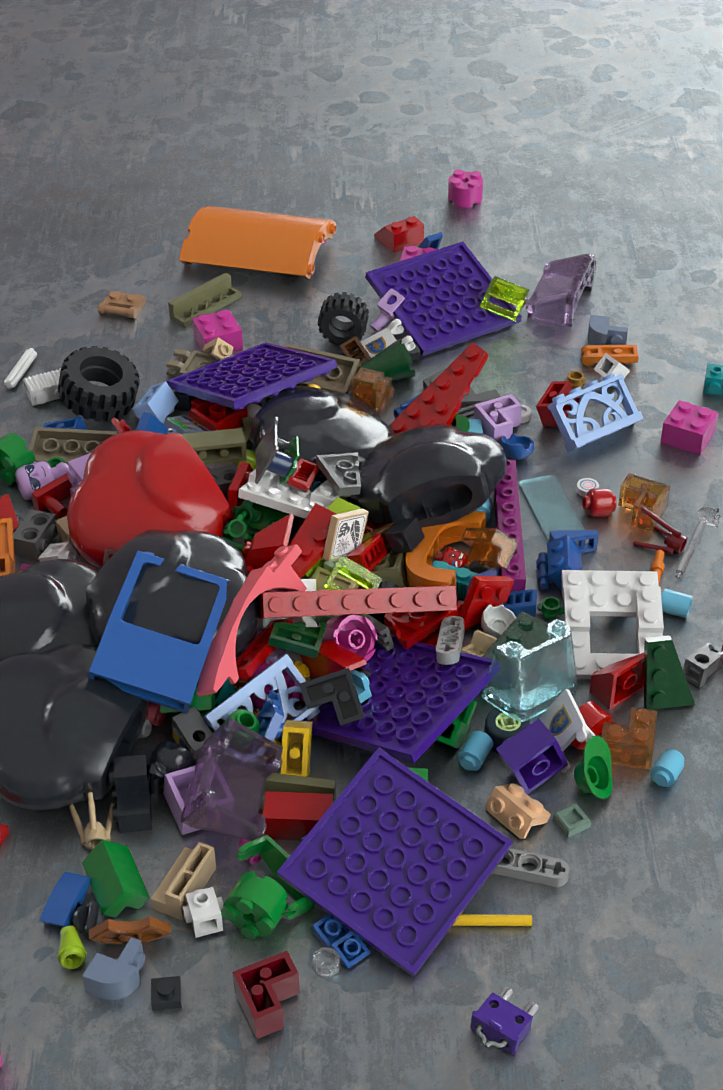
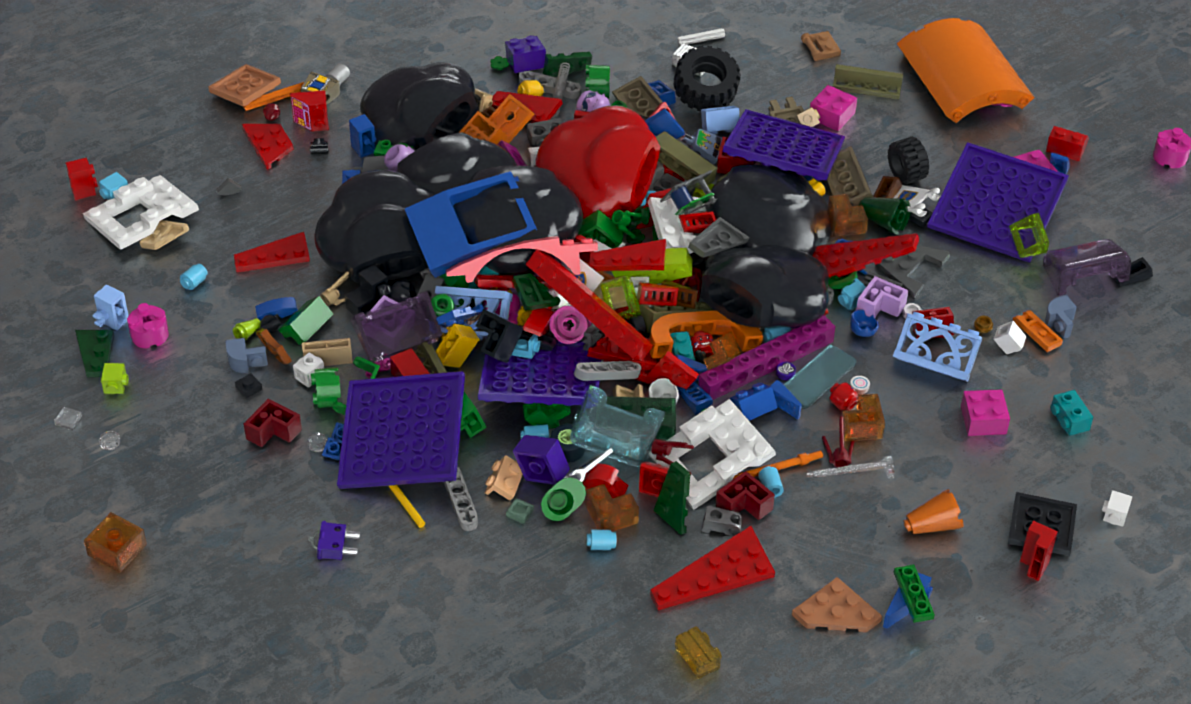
camera: 55 degrees right, 5 degrees up
red slope [241,514,294,569] -> none
tile [322,509,369,562] -> none
lavender bracket [370,288,405,333] -> none
black brick [384,518,425,554] -> none
none -> dark red plant [651,439,694,476]
none -> dark red brick [716,471,775,520]
none -> tile [776,362,796,381]

